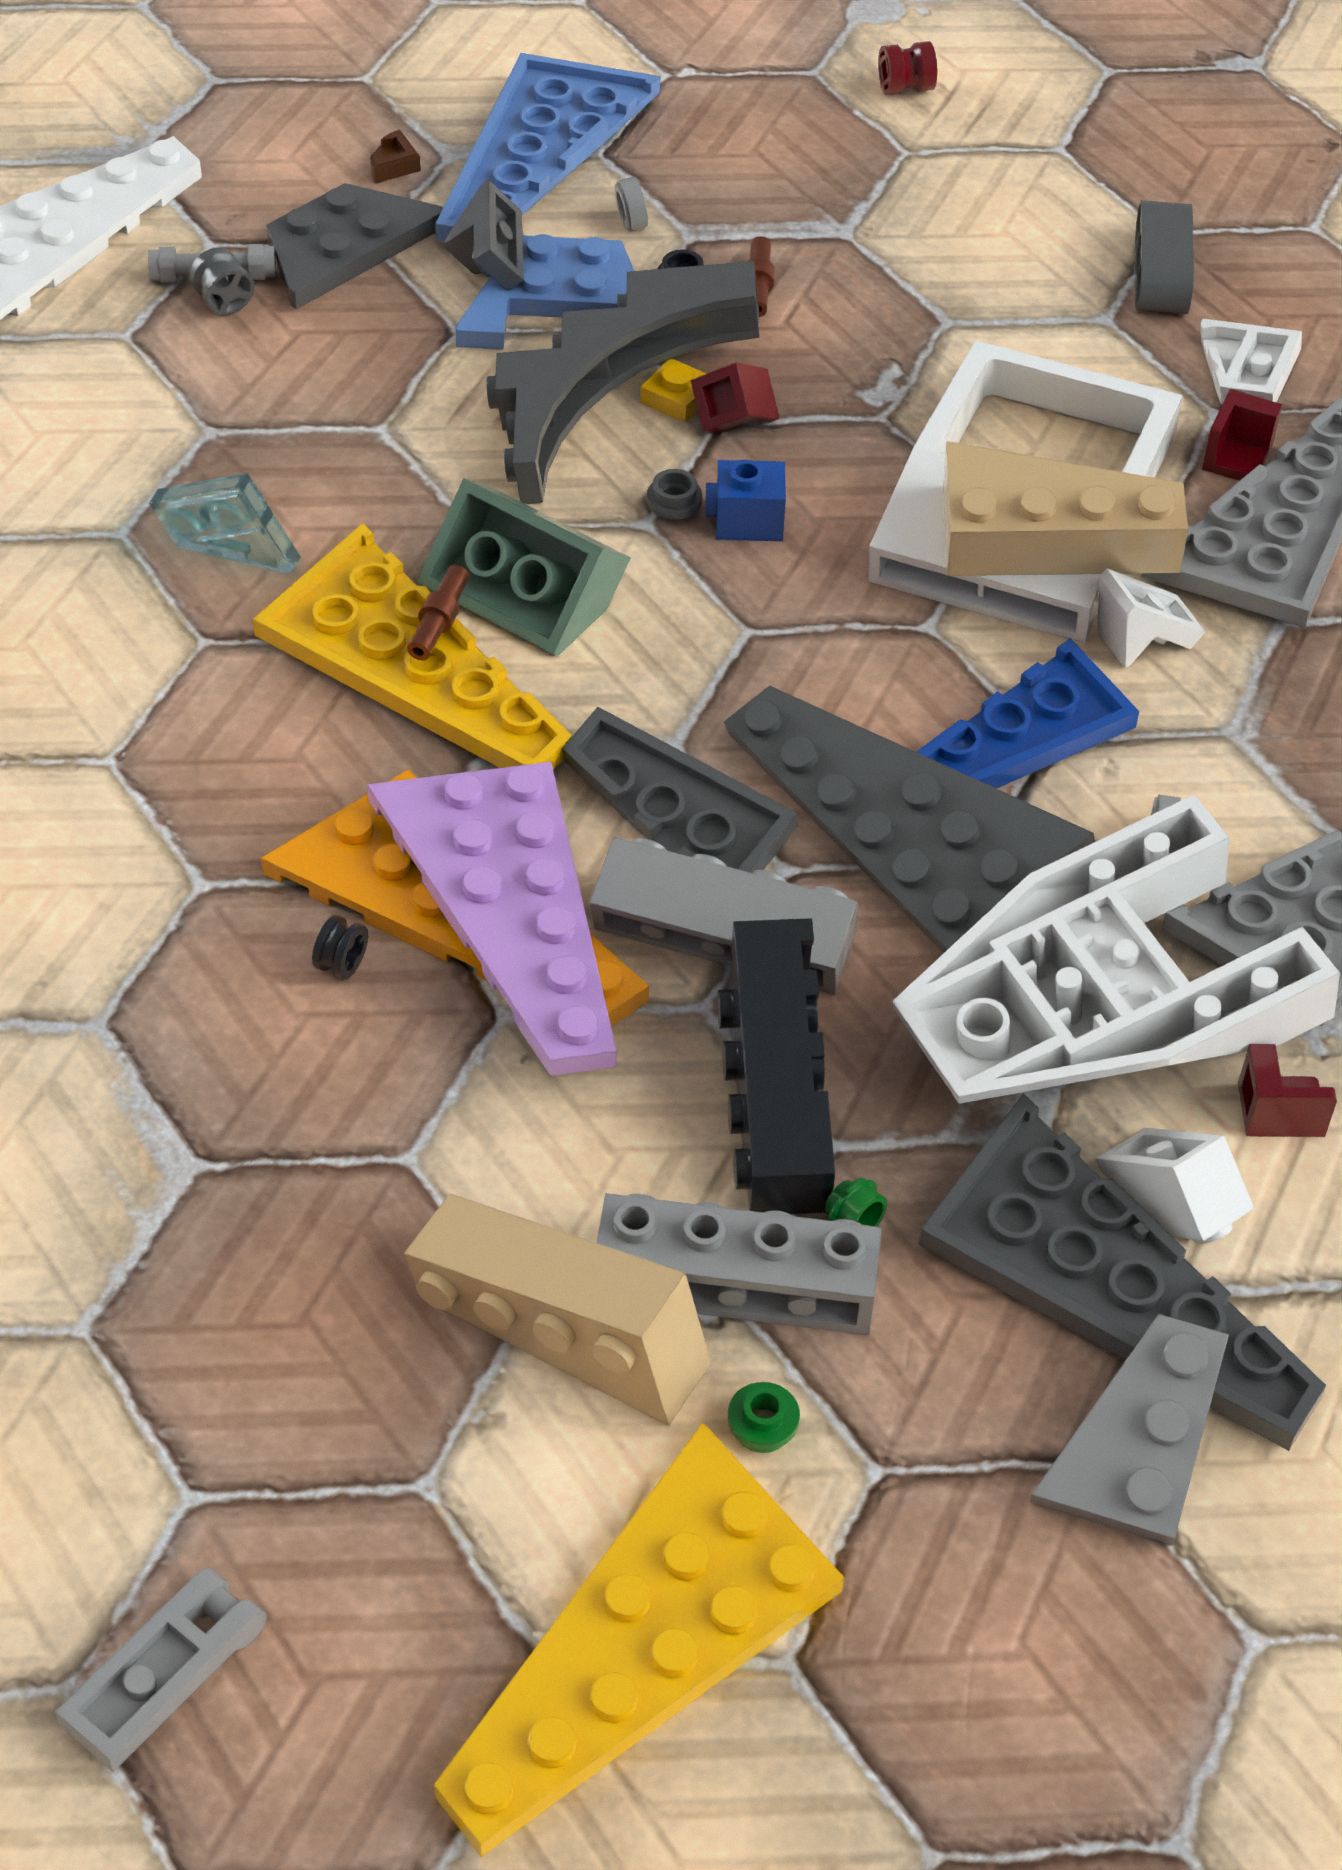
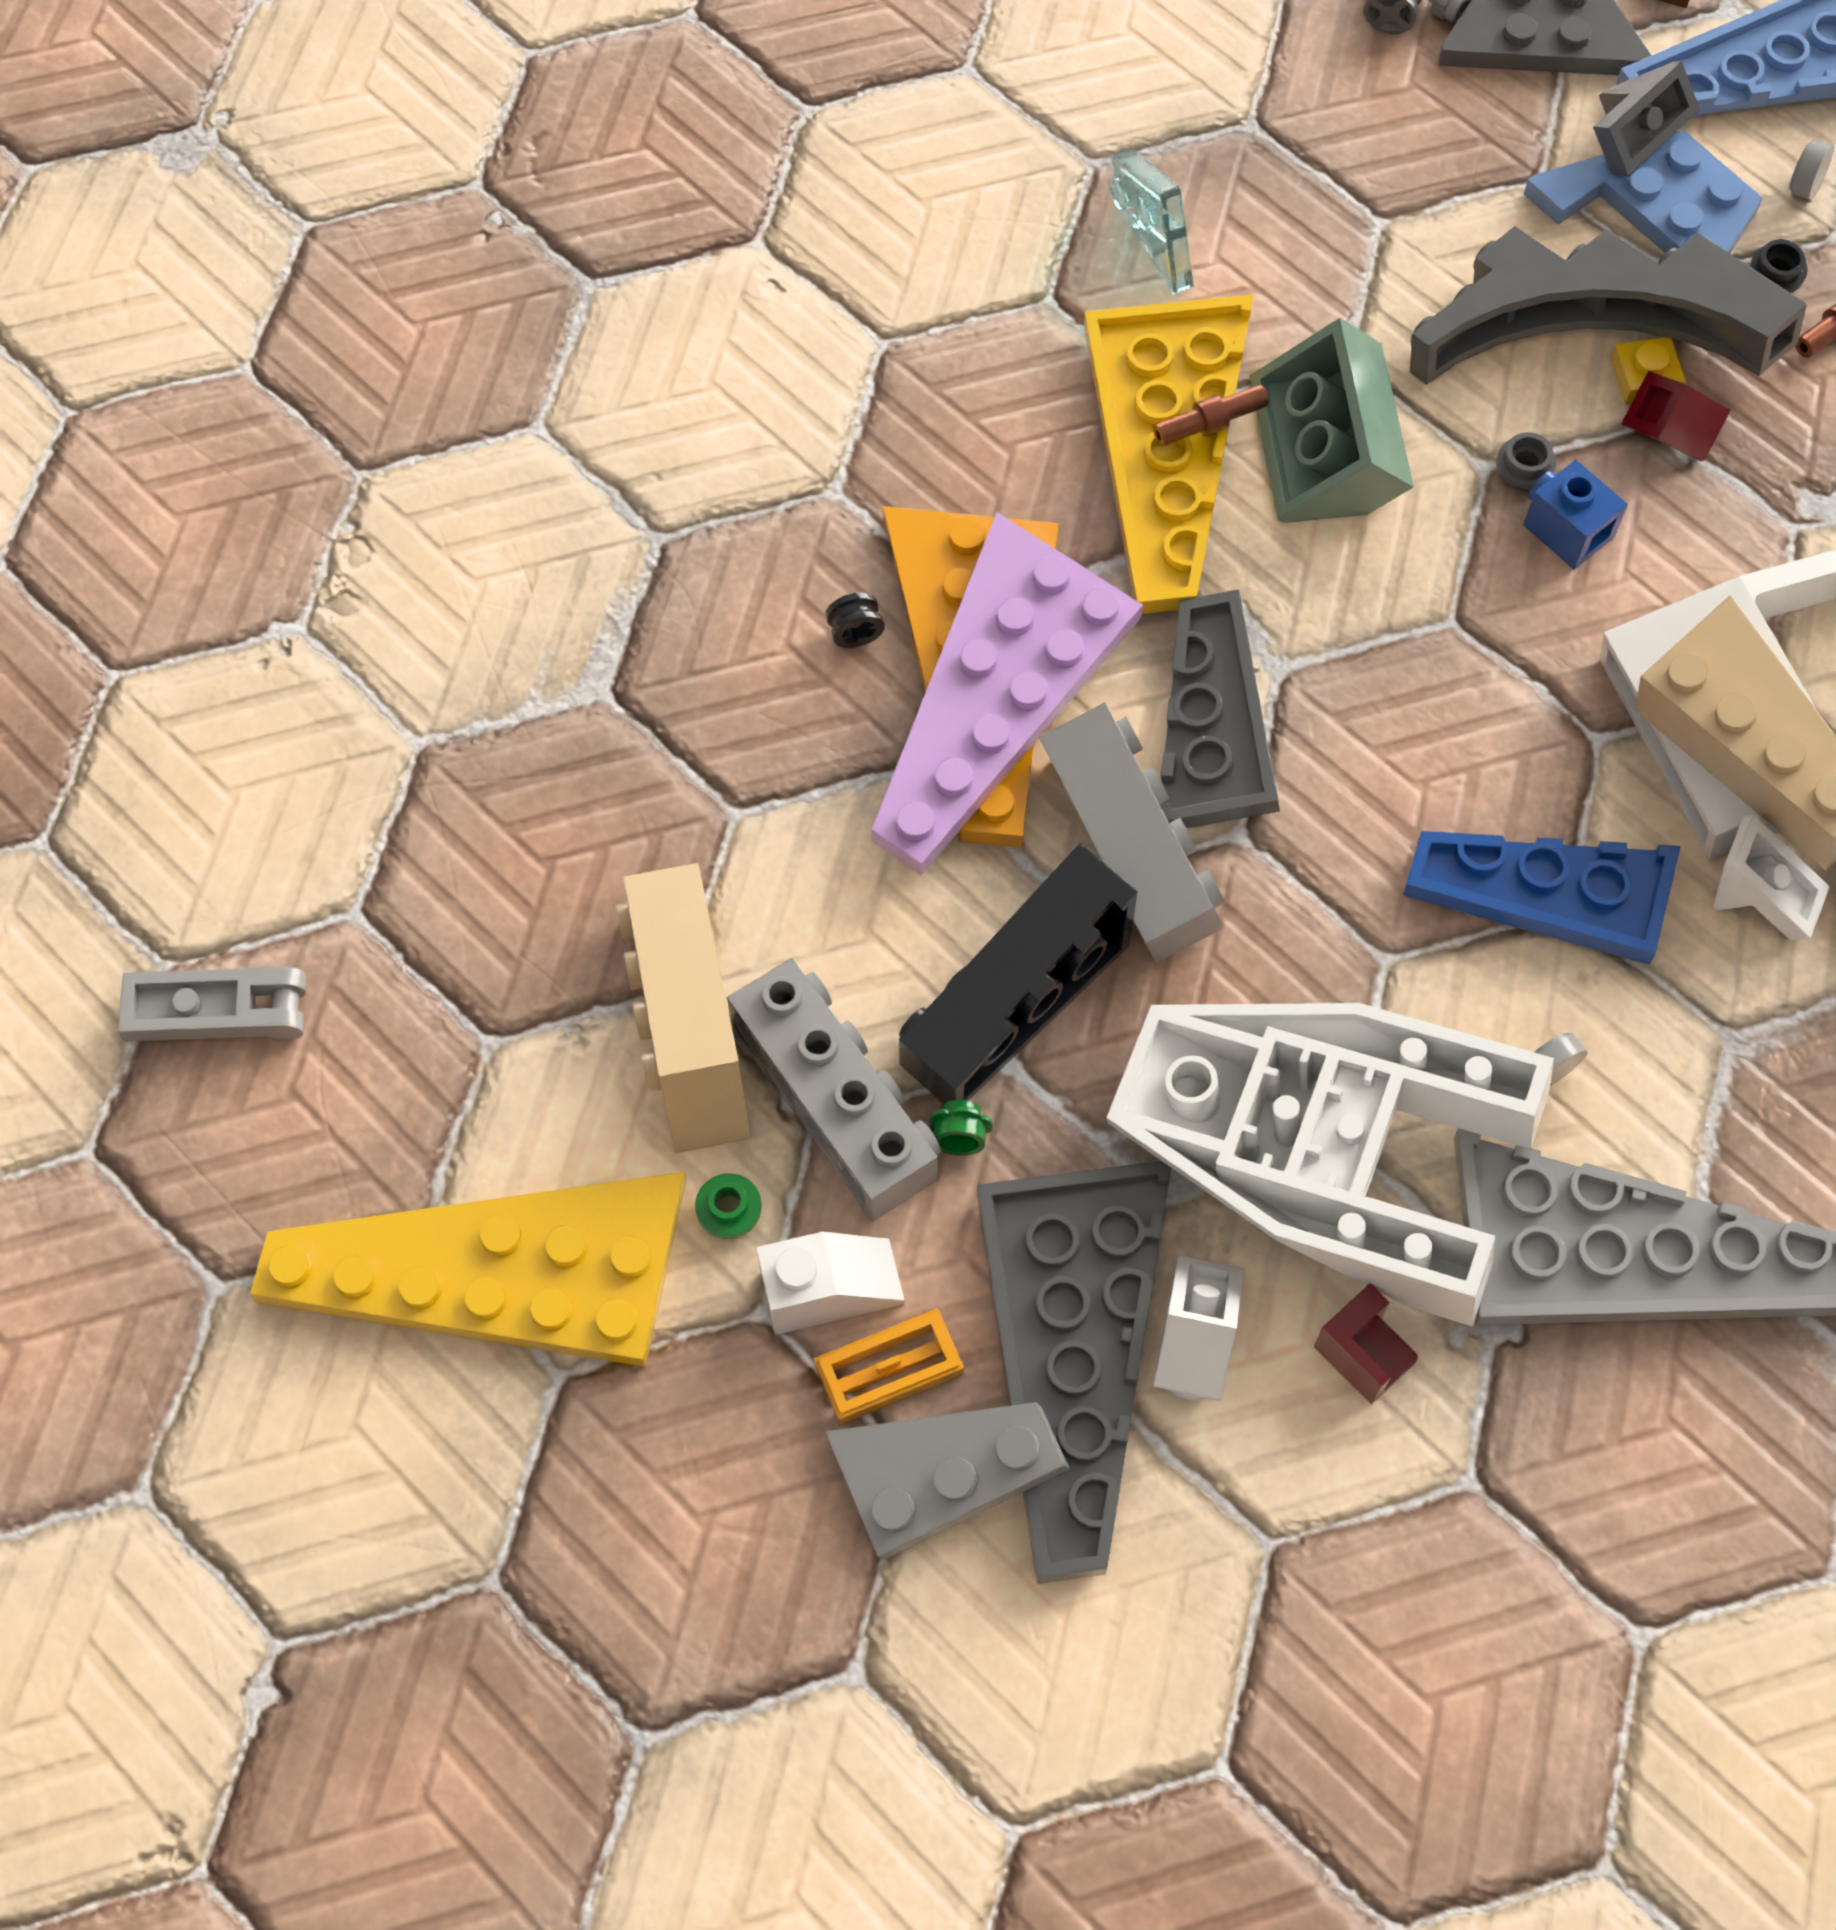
camera: 50 degrees right, 15 degrees up
dark grey wing [724,685,1096,953] -> none
none -> white slope [756,1232,905,1335]
none -> light orange tile [813,1308,964,1426]

